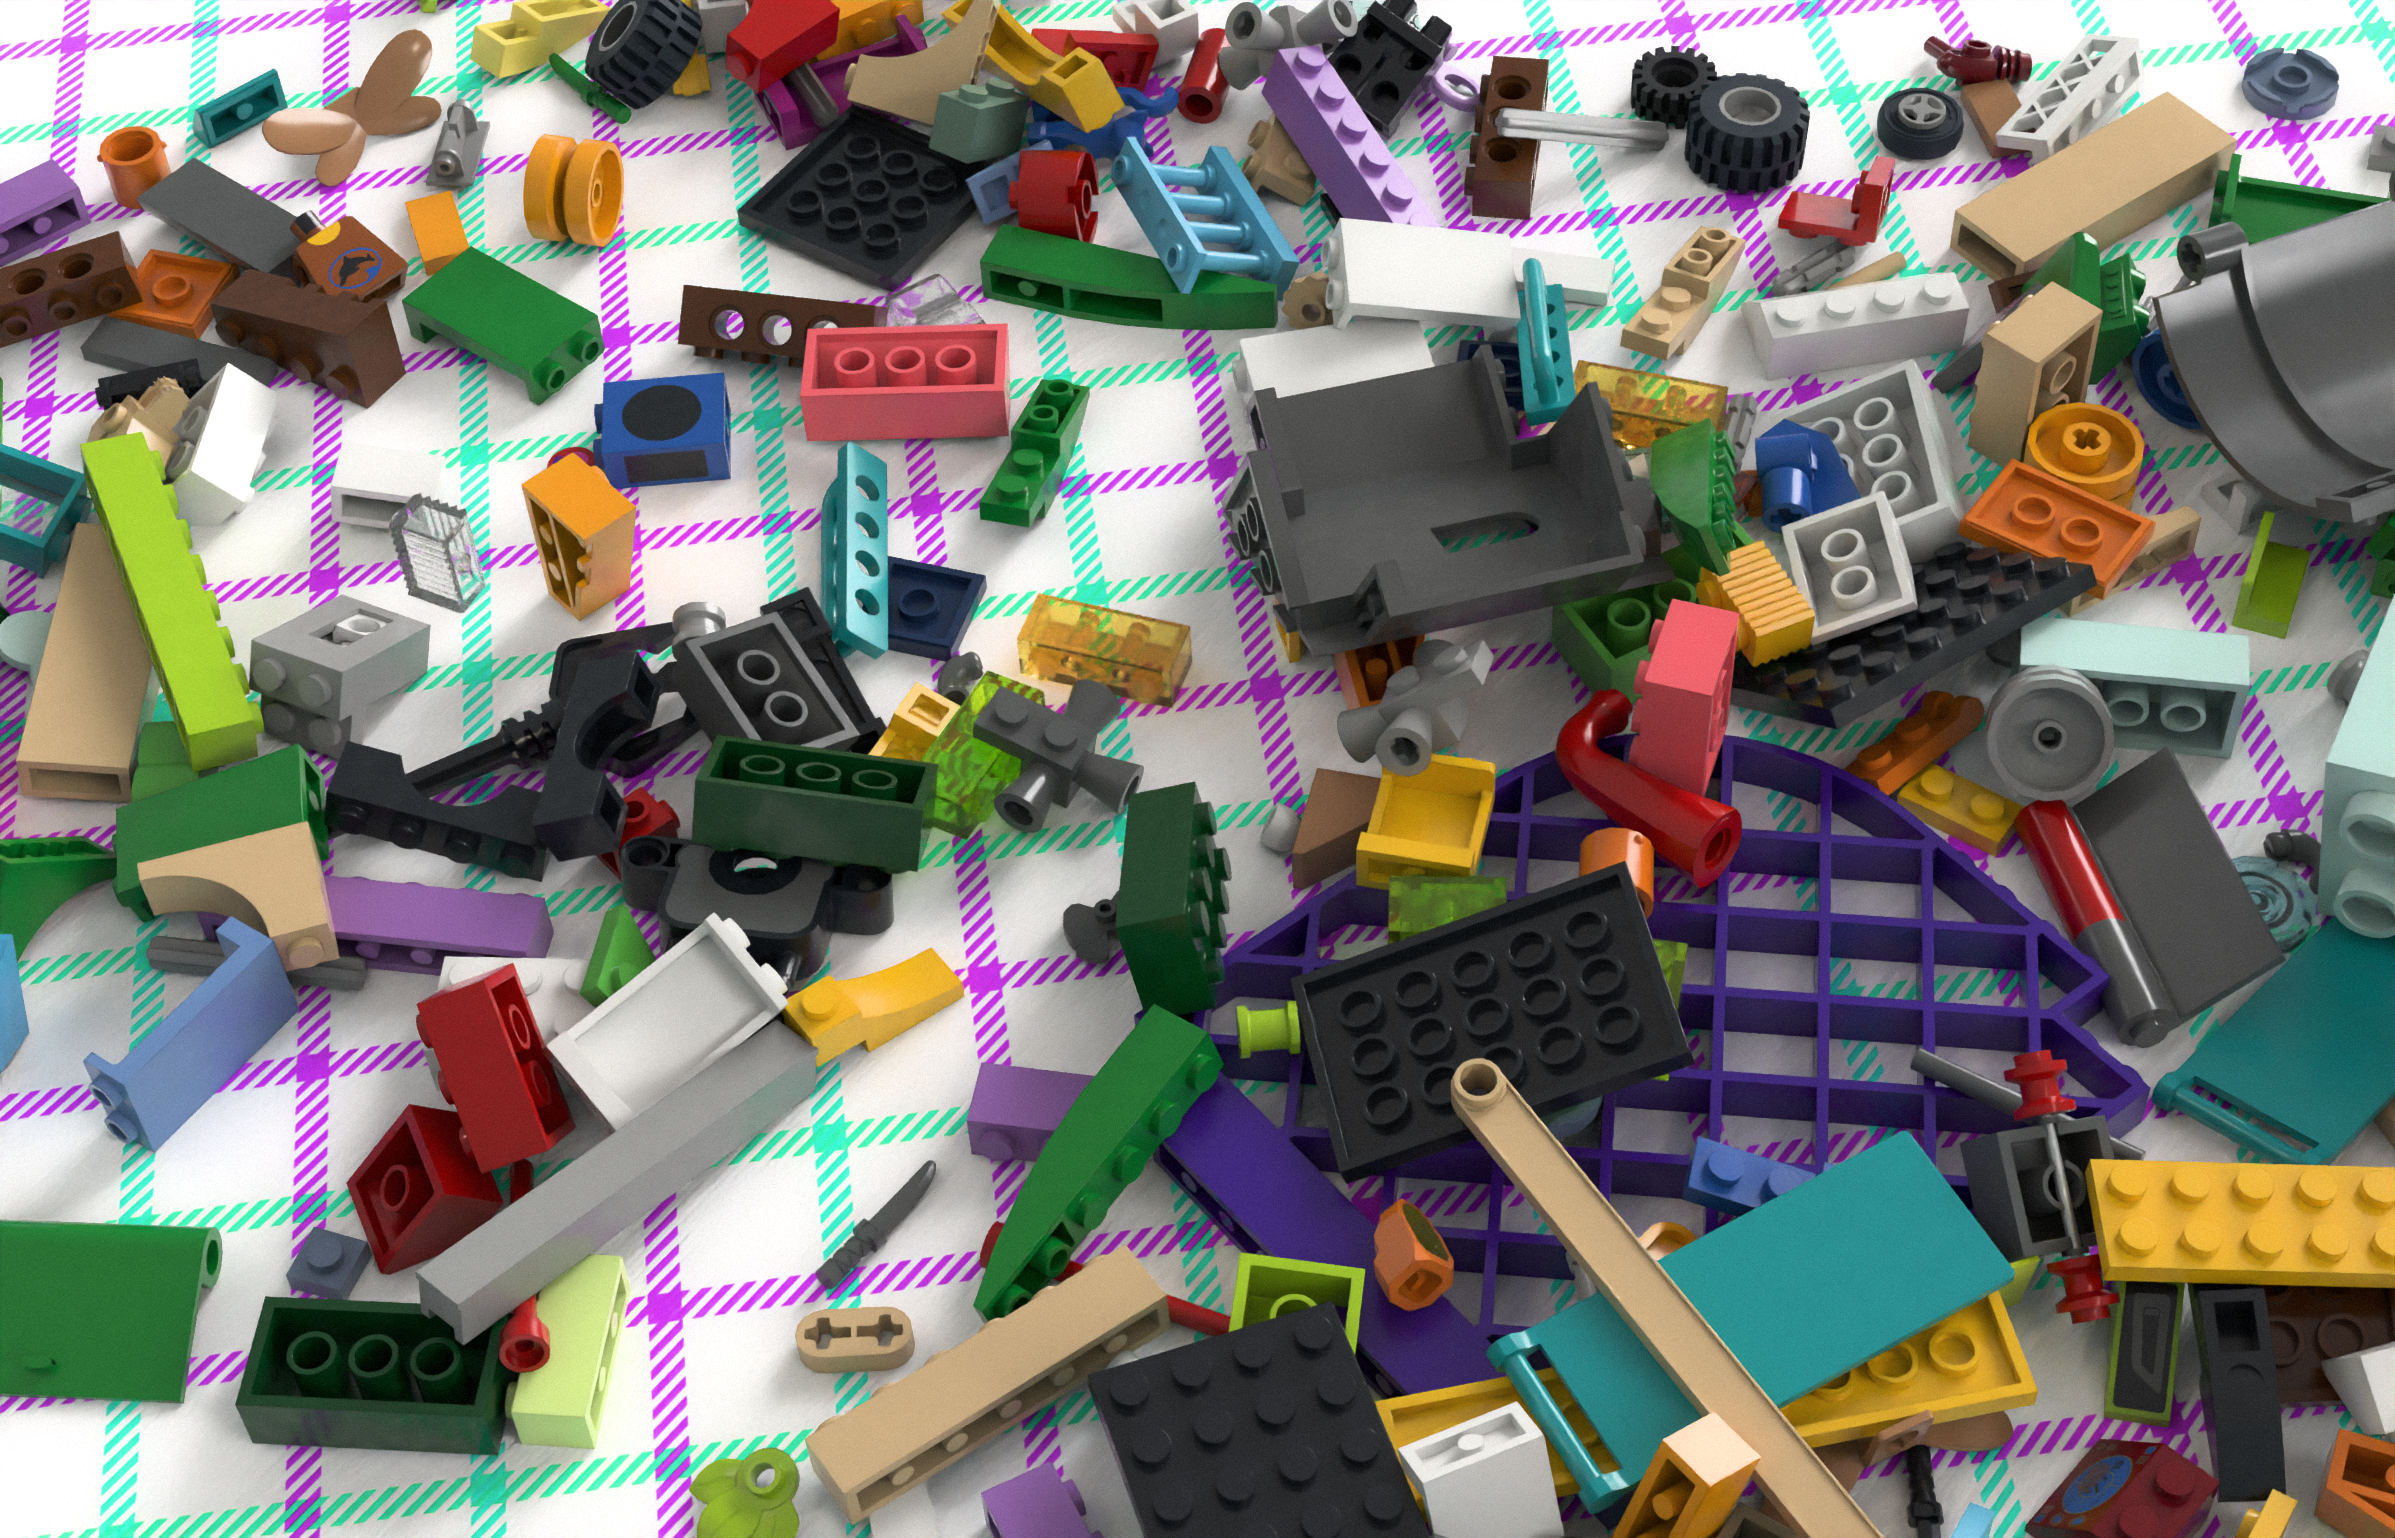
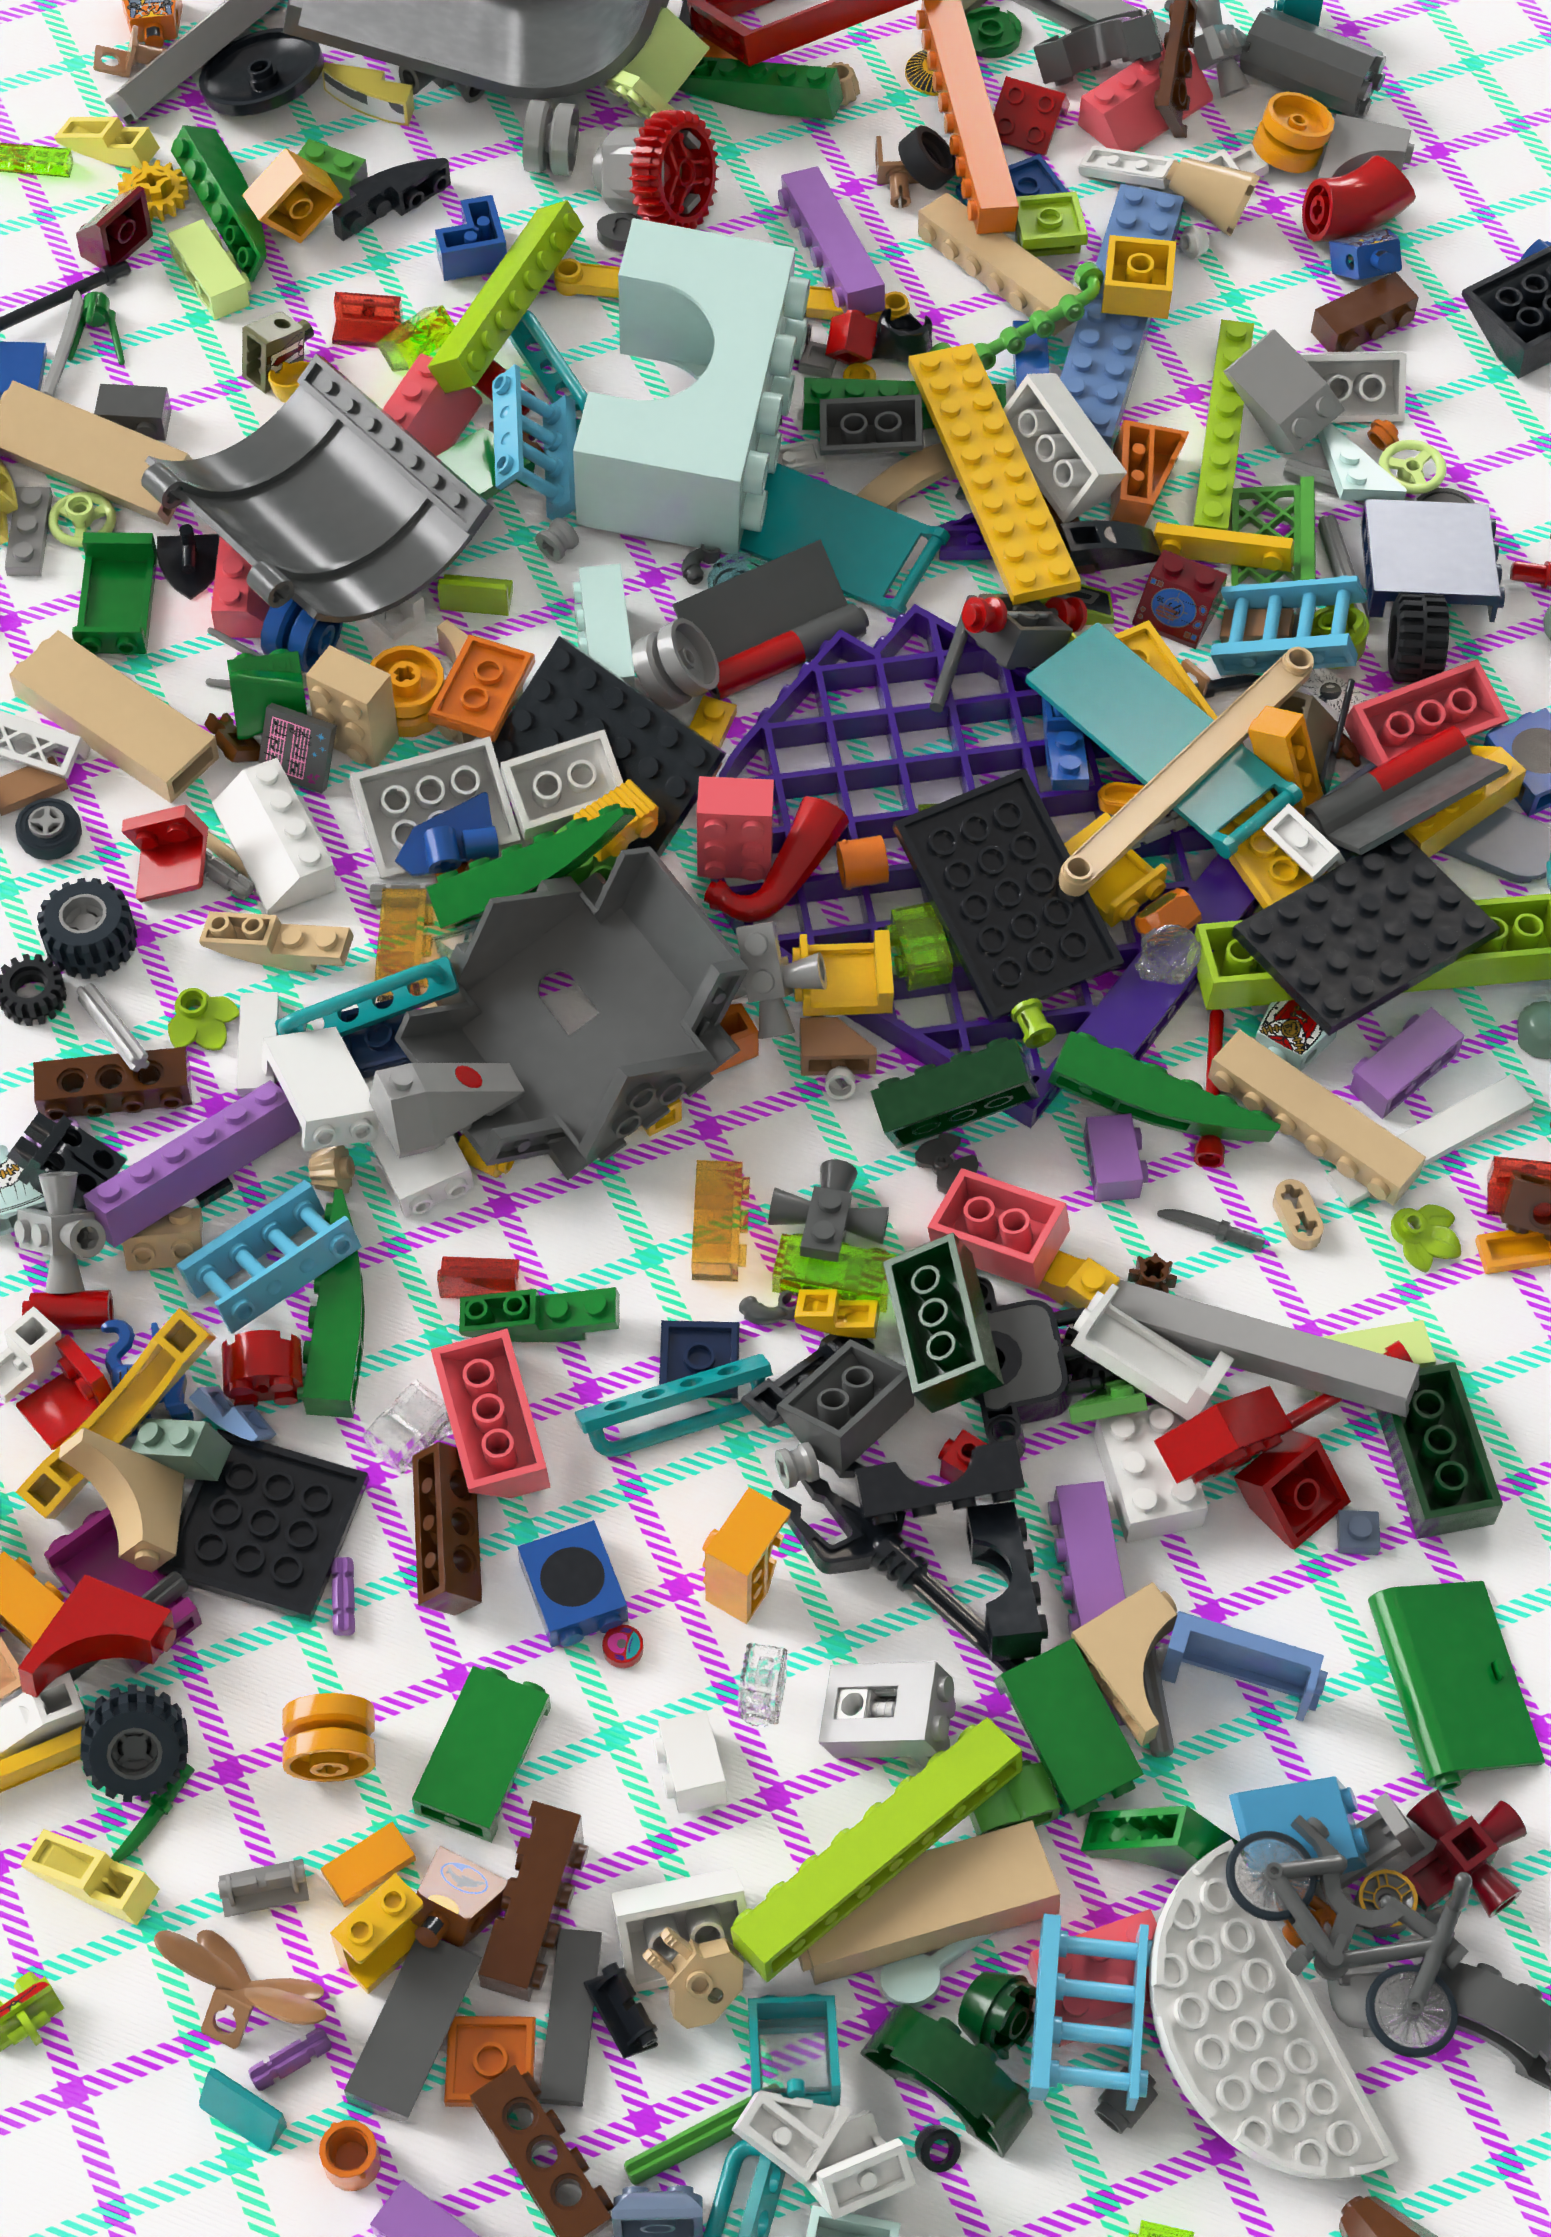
camera: 110 degrees left, 10 degrees up
none -> lime plate [168,988,240,1051]
none -> medium lavender axle [248,2028,332,2091]
none -> yellow panel [330,1873,423,1994]
none -> medium lavender axle [331,1557,355,1636]
none -> light grey wedge [369,1063,525,1158]
none -> clear red panel [437,1256,520,1299]
none -> coral brick [927,1168,1070,1289]
none -> yellow panel [1064,812,1168,928]
none -> reddish brown gear [1127,1253,1177,1293]
none -> clear hair [1135,925,1202,985]

